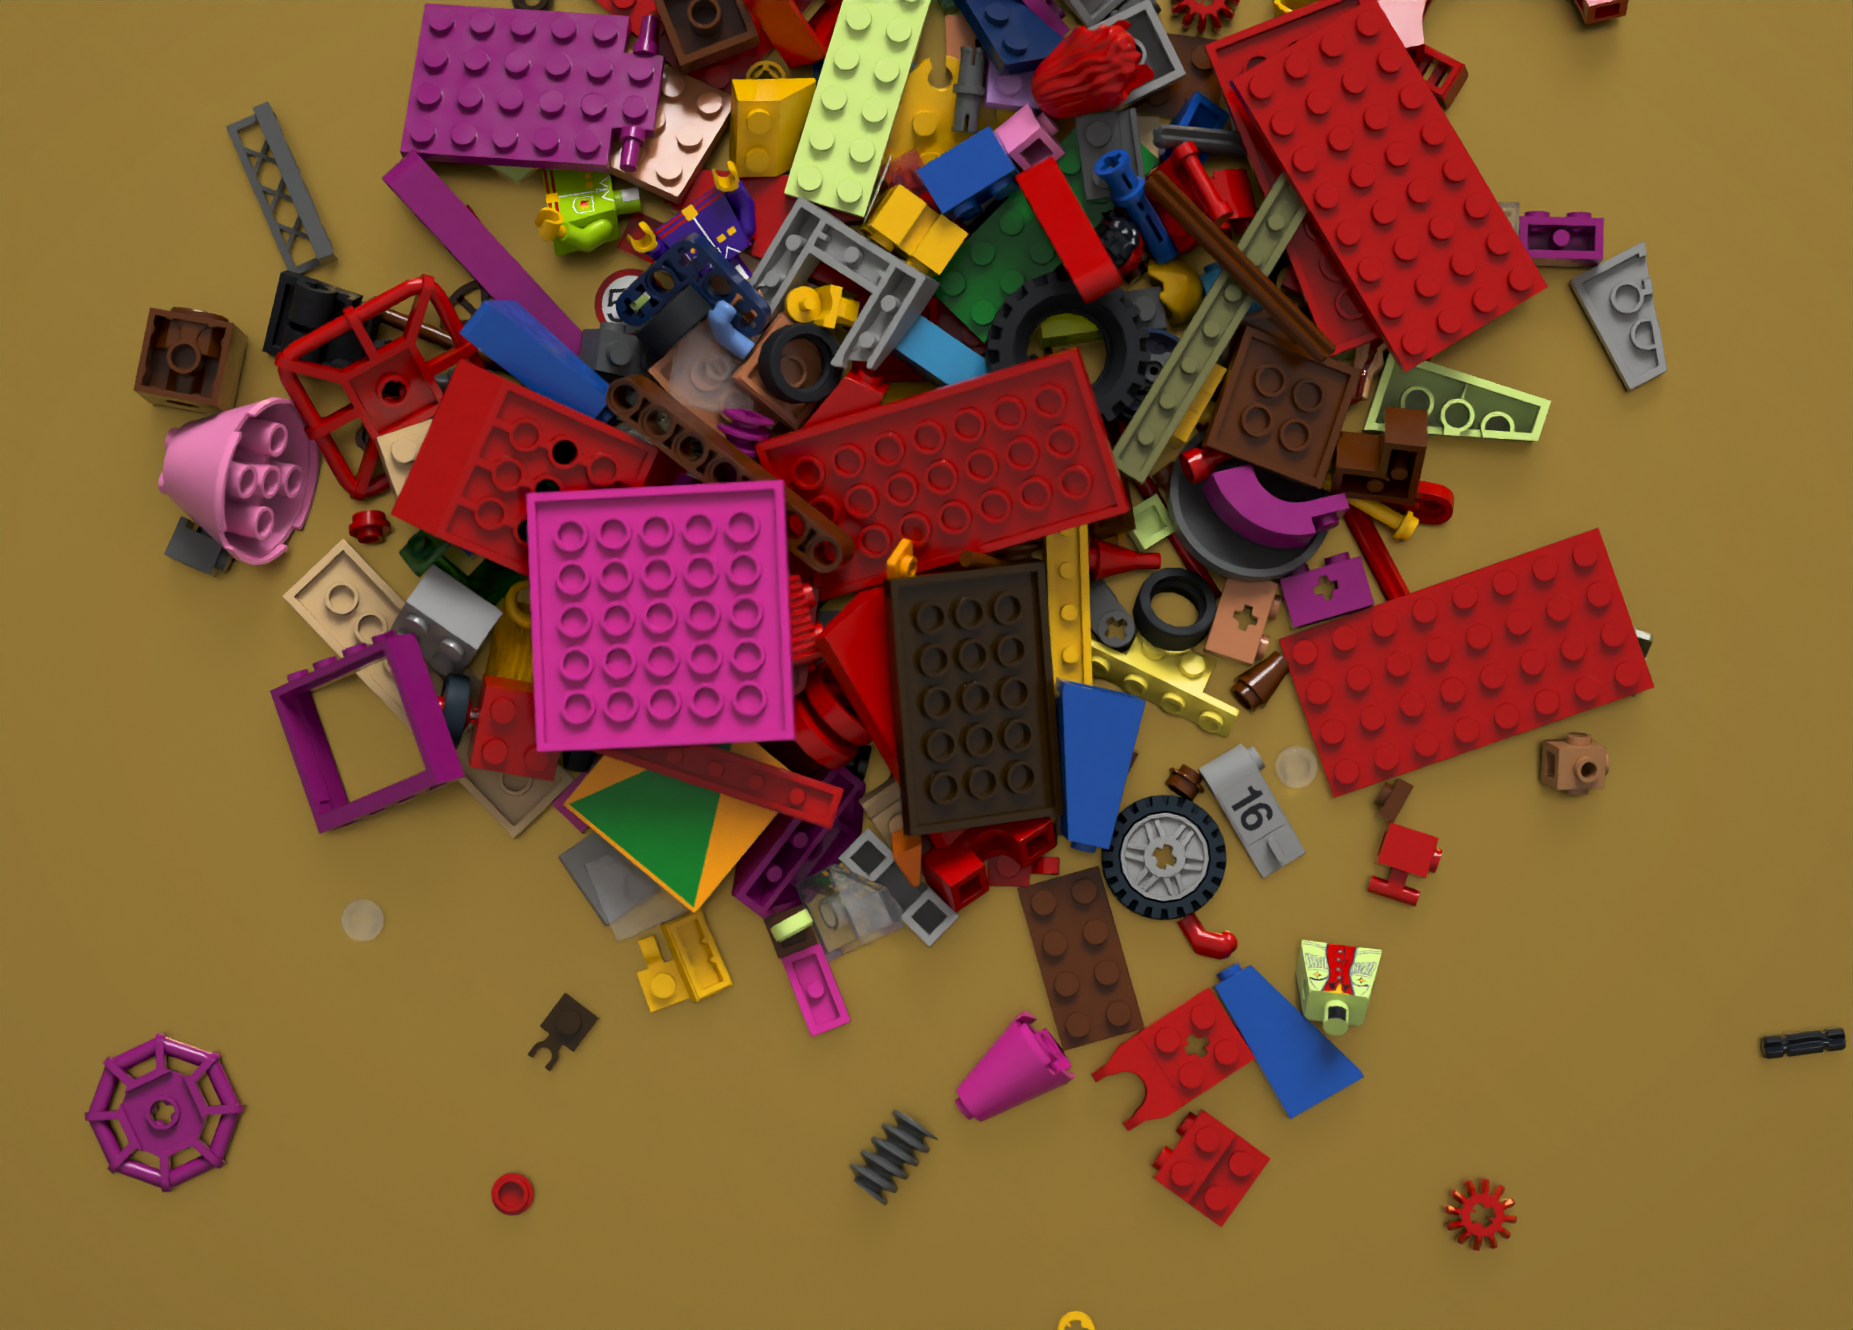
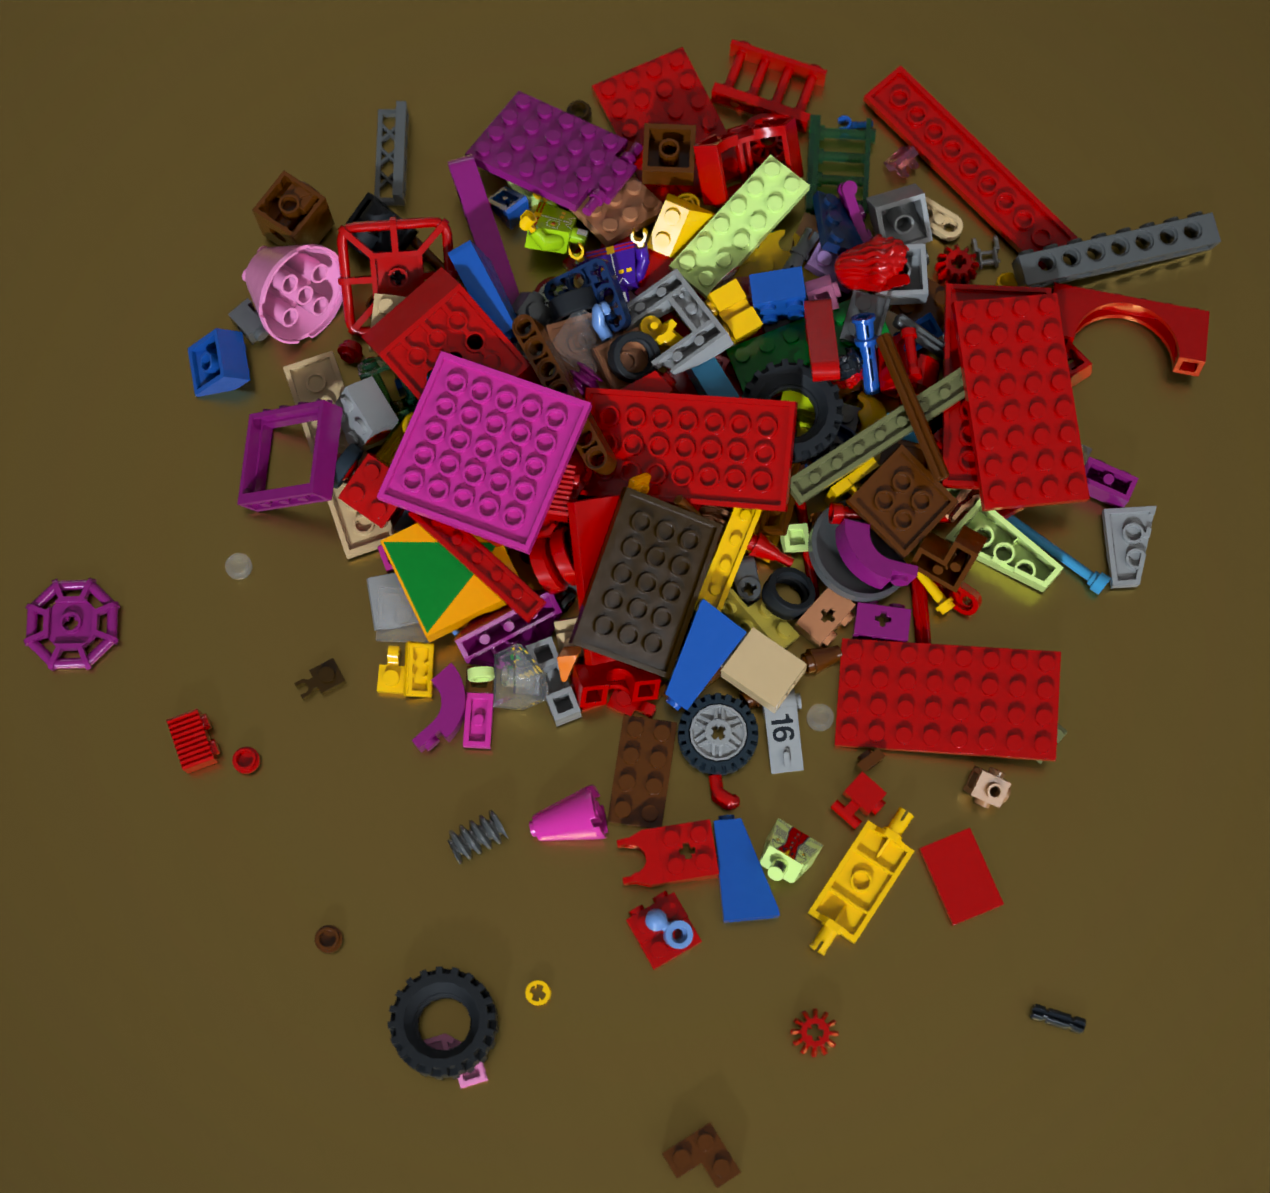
camera: 25 degrees right, 10 degrees down
none -> red brick [166,708,220,774]
none -> blue slope [187,328,250,397]
none -> magenta arch [411,662,466,753]
none -> blue slope [488,186,529,230]
none -> medium blue plate [645,909,693,949]
none -> tan brick [721,627,807,714]
none -> yellow plate [808,807,914,956]
none -> red tile [919,828,1004,926]
none -> dark azure piece [1006,515,1111,595]

